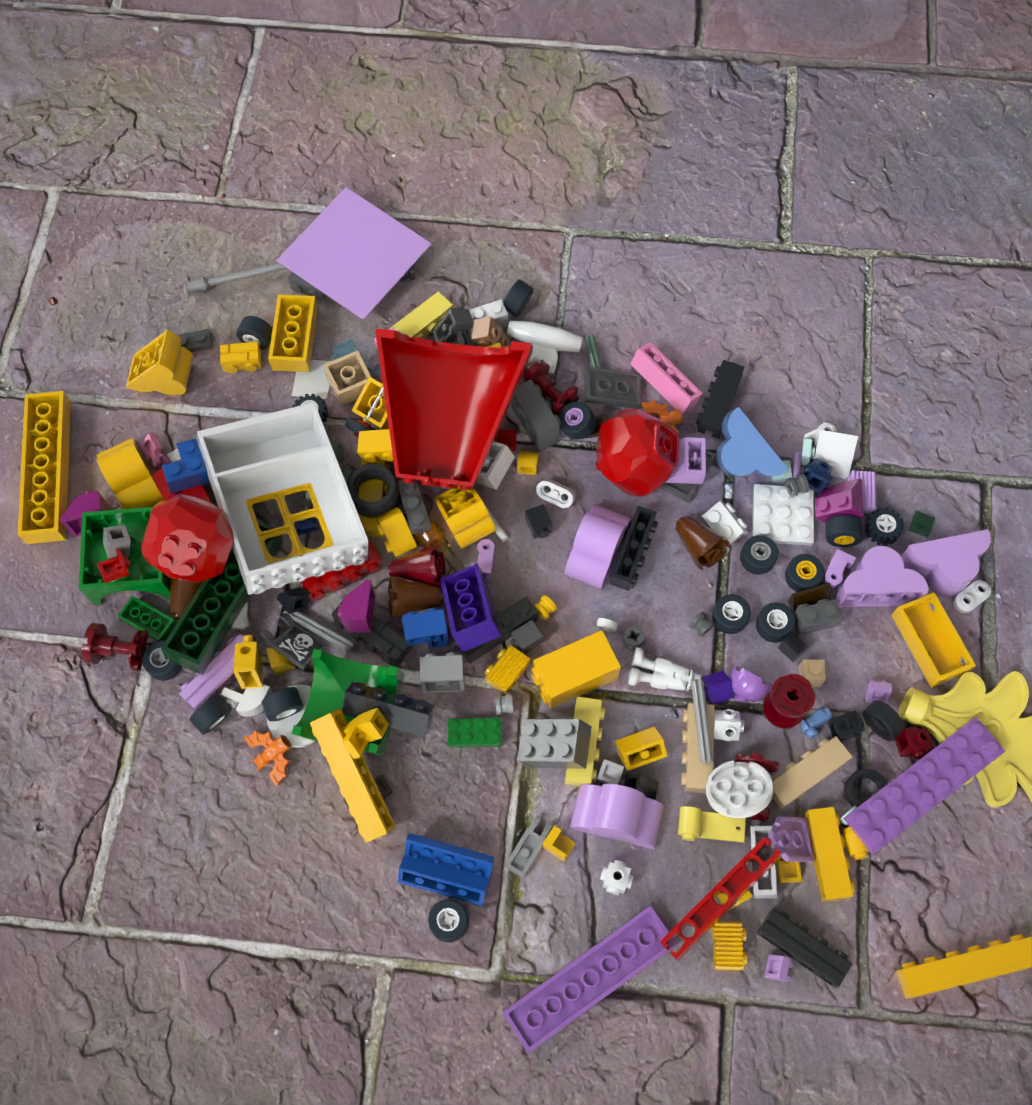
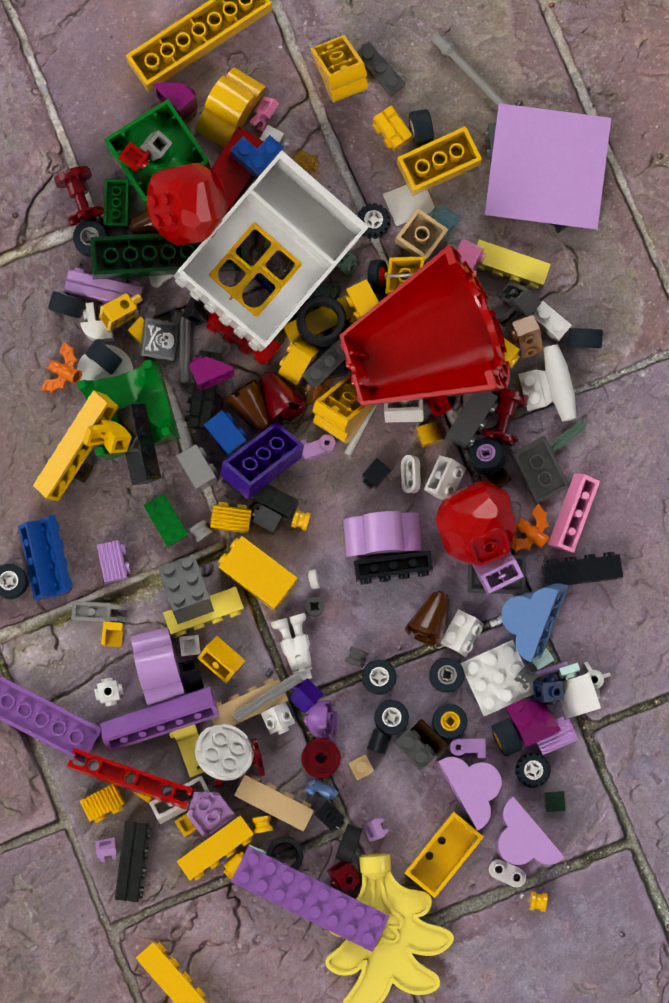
camera: 55 degrees right, 15 degrees up
none -> lavender brick [97,540,131,584]
none -> medium lavender brick [100,687,219,752]
none -> yellow wheel [252,815,273,834]
none -> white brick [424,455,466,500]
none -> yellow wheel [529,891,548,912]

